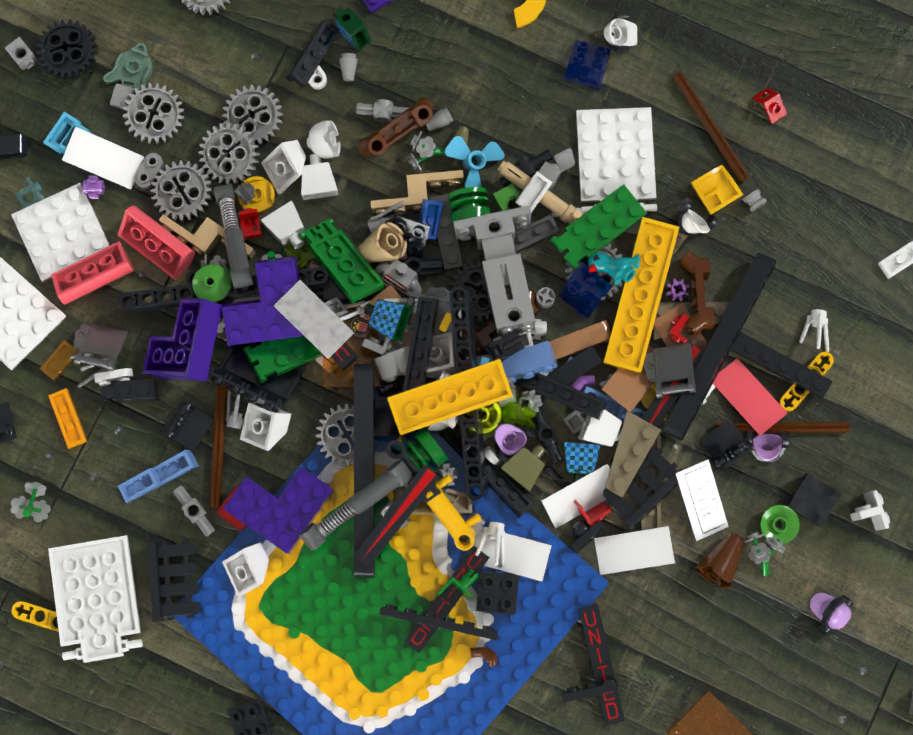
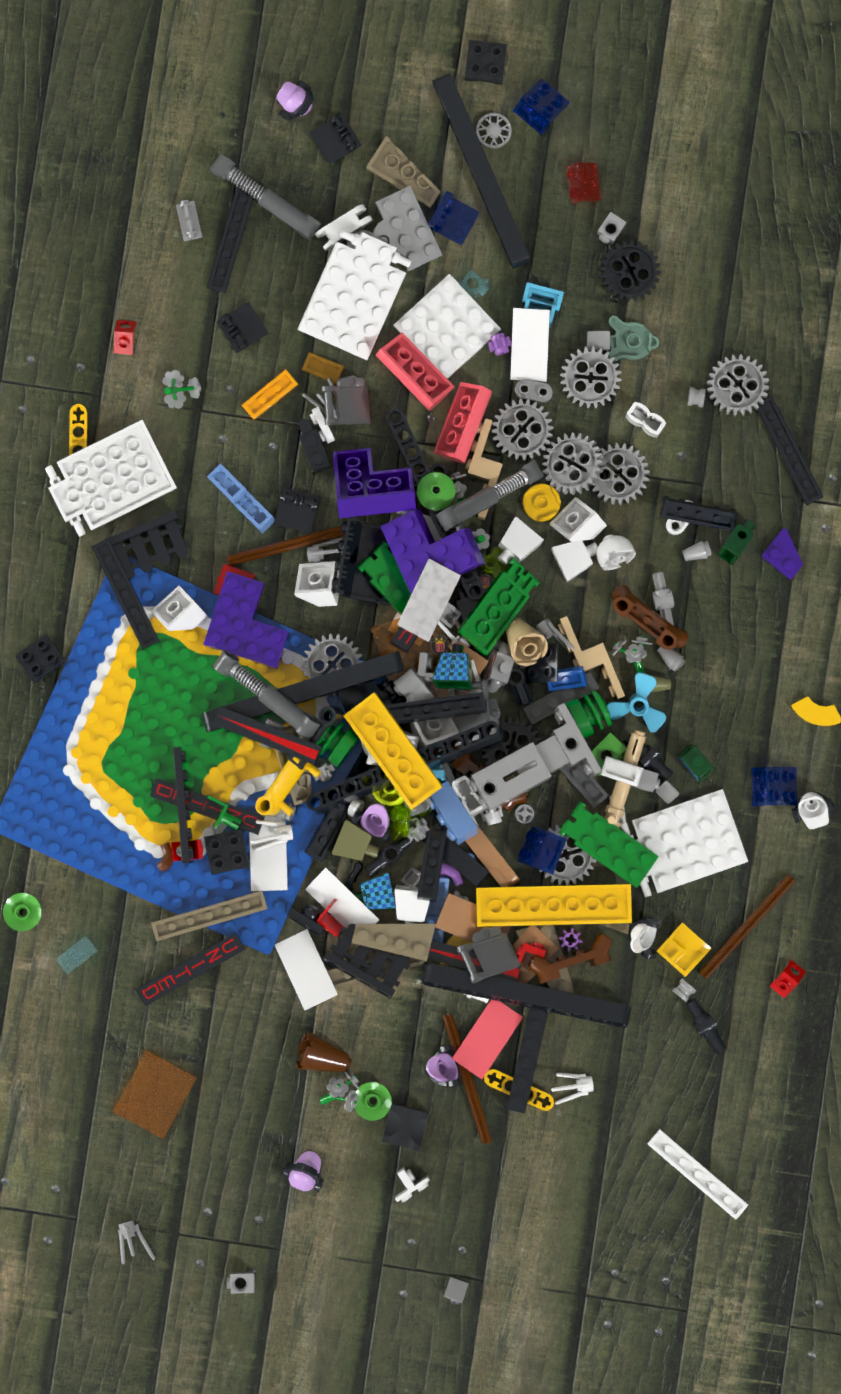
camera: 75 degrees right, 5 degrees up
light grey axle [173,486,215,536] -> none
dark grey plate [233,182,256,205] -> none
red bracket [238,208,262,240] -> none
yellow tile [438,312,452,333] -> none
black piece [485,331,526,362] -> none
black plate [561,677,619,703] -> none
teal animal [588,252,641,286] -> none
white sticker [676,459,729,541] -> none
black hinge [700,419,754,471] -> none
none -> black tile [91,538,160,650]
none -> dark tan plate [151,890,268,942]
none -> red bracket [171,839,203,861]
none -> white brick [626,402,666,438]
none -> dark green torso [676,744,714,784]
none -> black pin [686,998,726,1053]
none -> light grey wheel [687,387,706,408]

